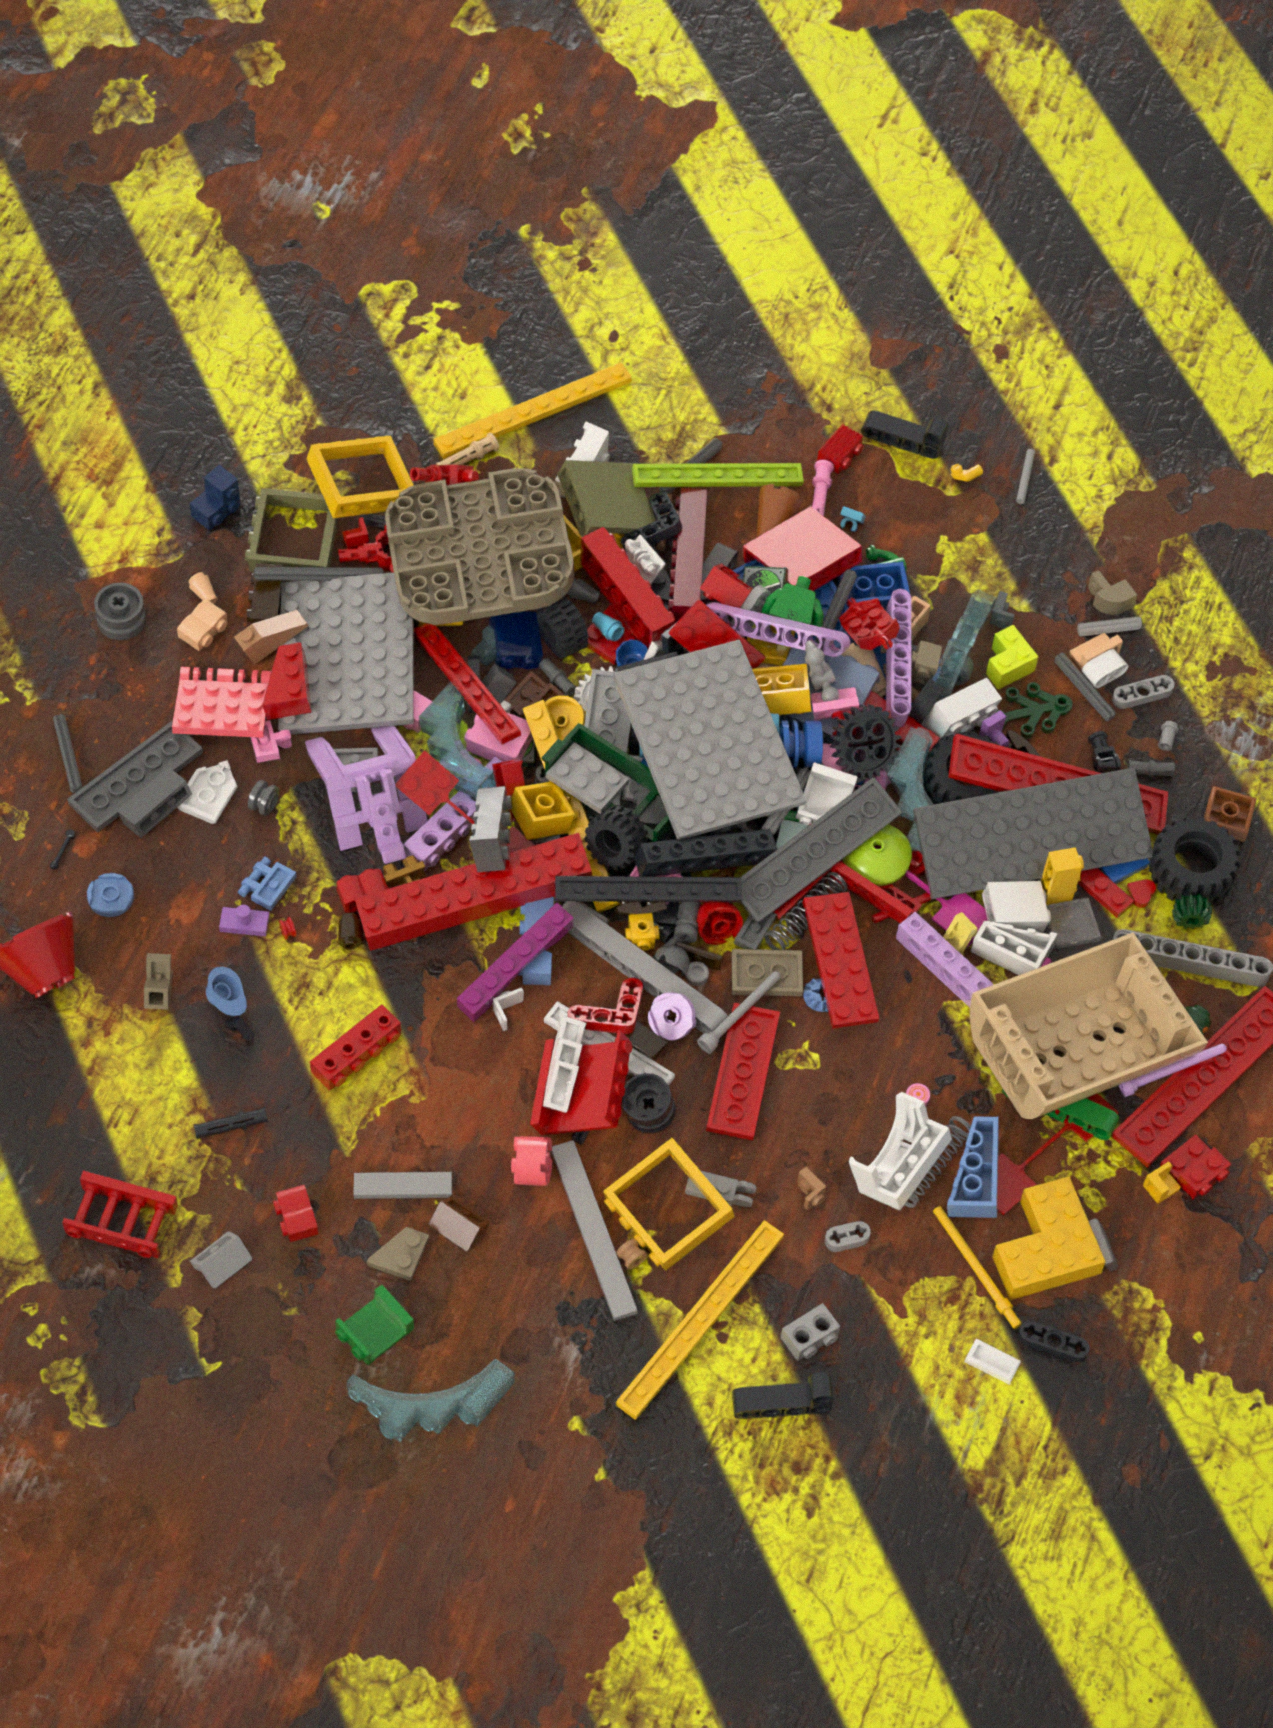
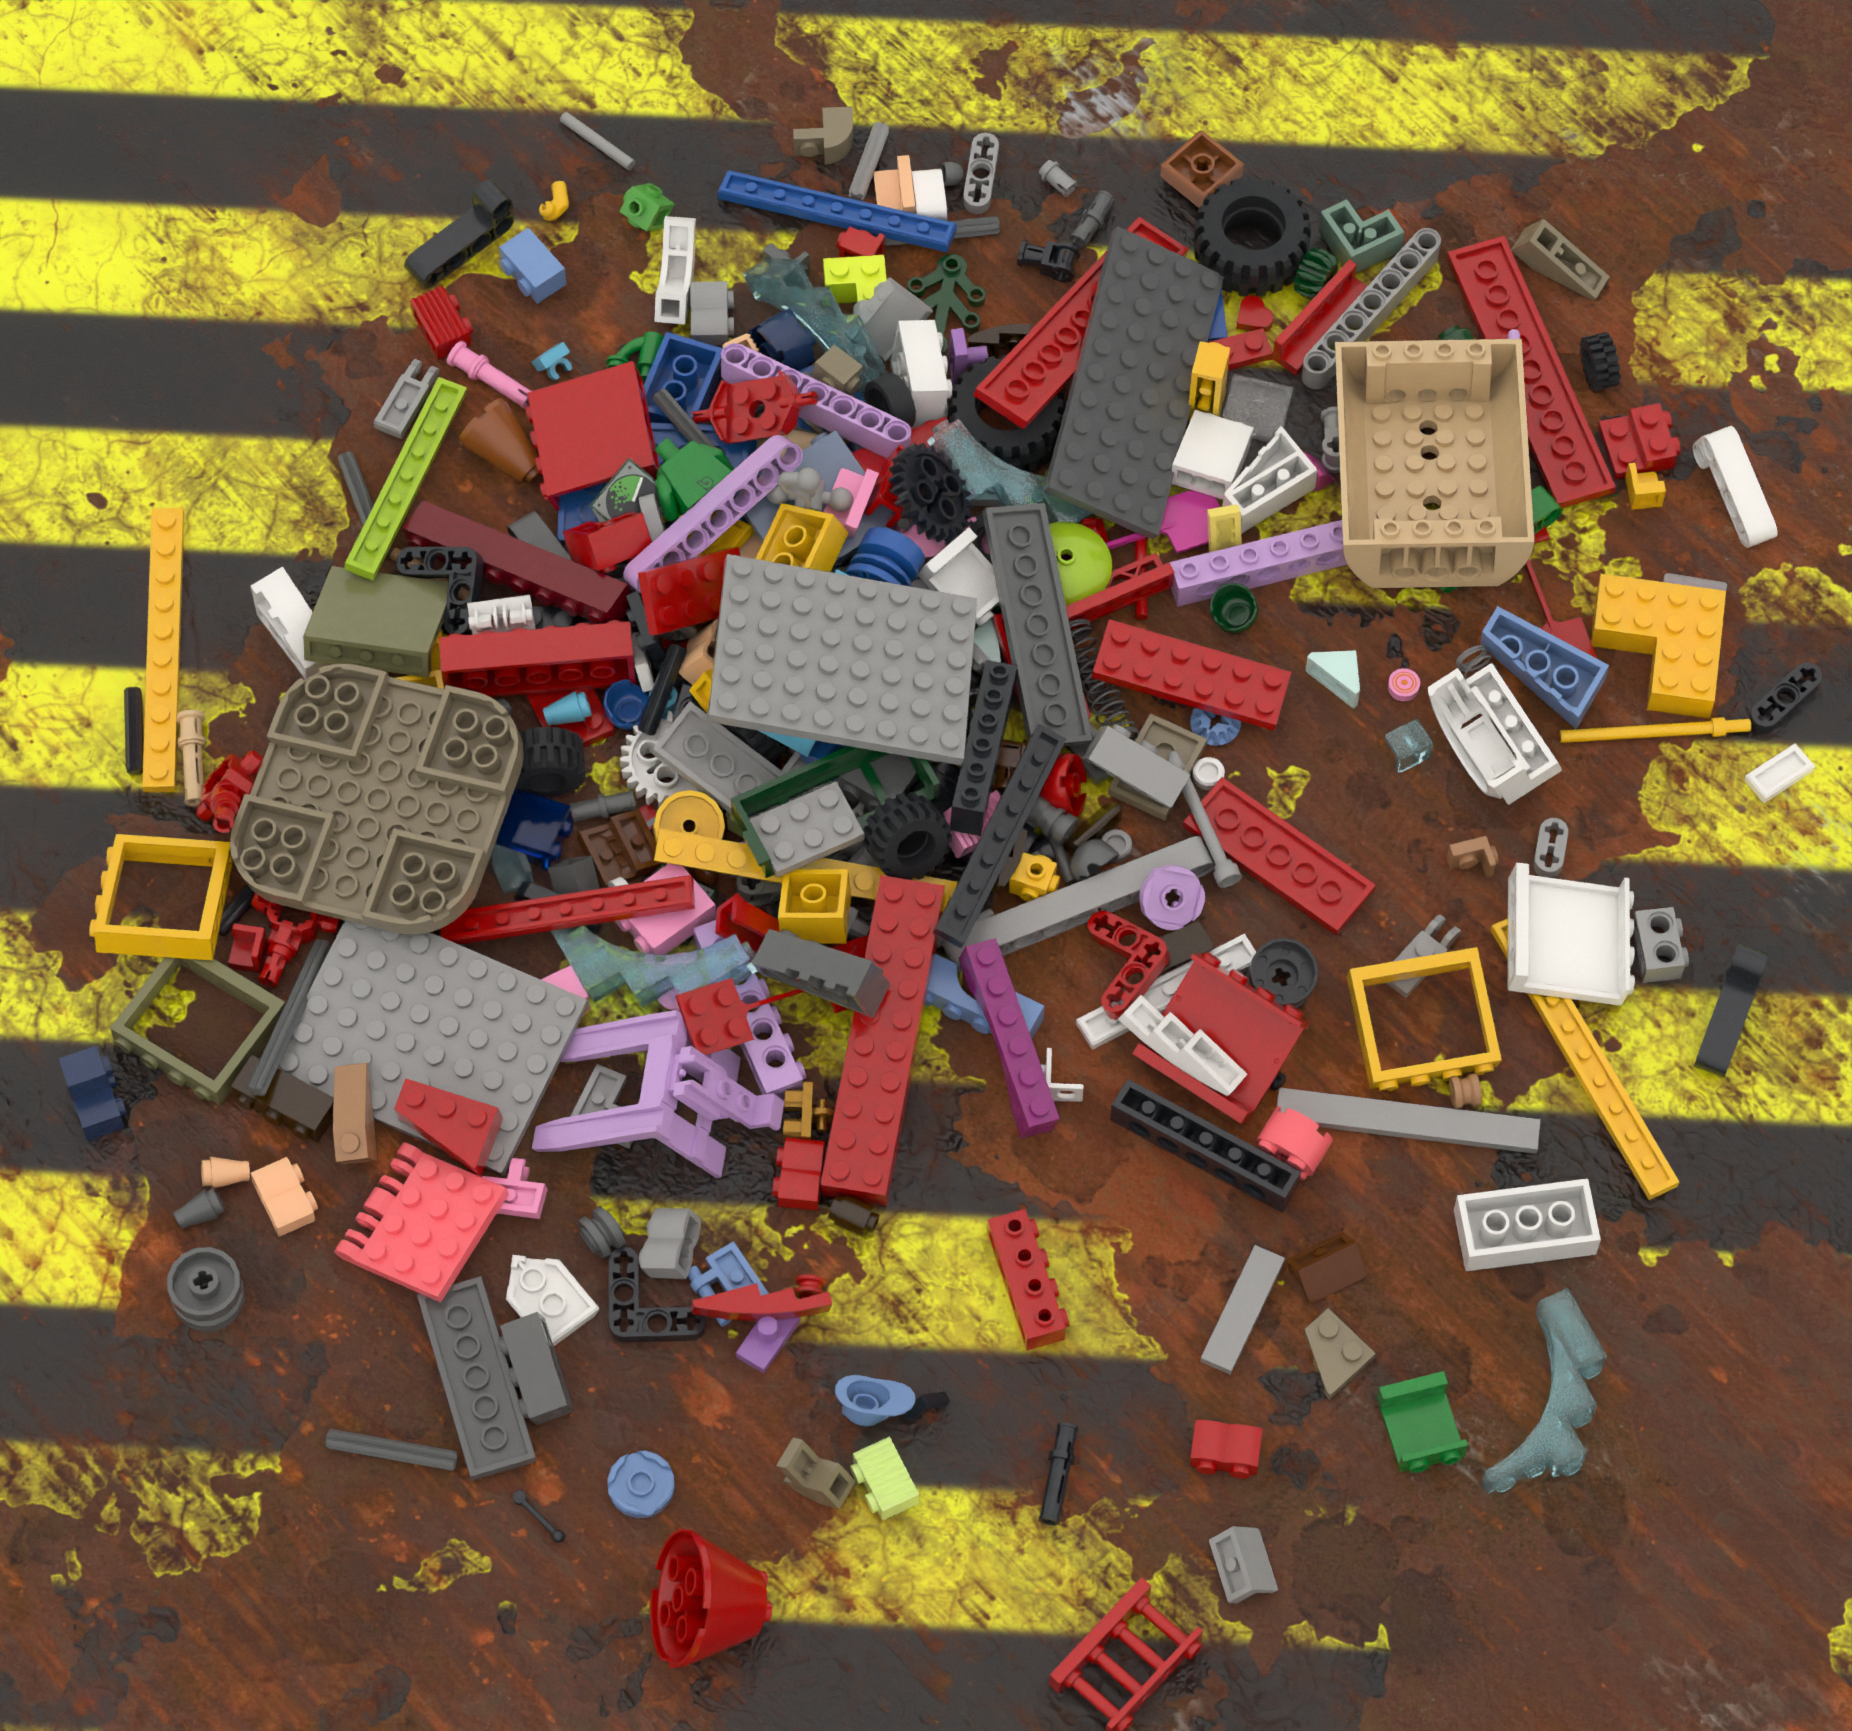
camera: 60 degrees left, 5 degrees up
none -> black axle [124,686,143,775]
none -> dark grey cone [174,1188,226,1230]
none -> light grey hinge [374,359,439,439]
none -> medium blue brick [499,227,567,304]
none -> black beam [609,1246,706,1343]
none -> bright green brick [619,183,675,232]
none -> light grey brick [639,1208,701,1279]
none -> white arch [654,216,696,324]
none -> light grey brick [690,281,734,346]
none -> slope [690,1283,832,1321]
none -> blue tile [718,170,957,253]
none -> dark blue brick [748,308,816,371]
none -> brick [836,226,885,258]
none -> light grey slope [847,277,933,362]
none -> yellowish green brick [850,1437,919,1520]
none -> dark grey hinge [940,162,964,186]
none -> light grey wedge [1082,724,1190,808]
none -> black brick [1110,1079,1301,1213]
none -> white tile [1192,757,1225,791]
none -> dark green hair [1209,582,1259,634]
none -> red fence [1272,259,1367,376]
none -> light aqua slope [1305,650,1360,709]
none -> sand green brick [1318,199,1404,274]
none -> clear light blue panel [1385,719,1433,773]
none -> white brick [1454,1179,1601,1271]
none -> white panel [1508,862,1635,1006]
none -> black tyre [1580,332,1621,391]
none -> white beam [1693,426,1777,548]

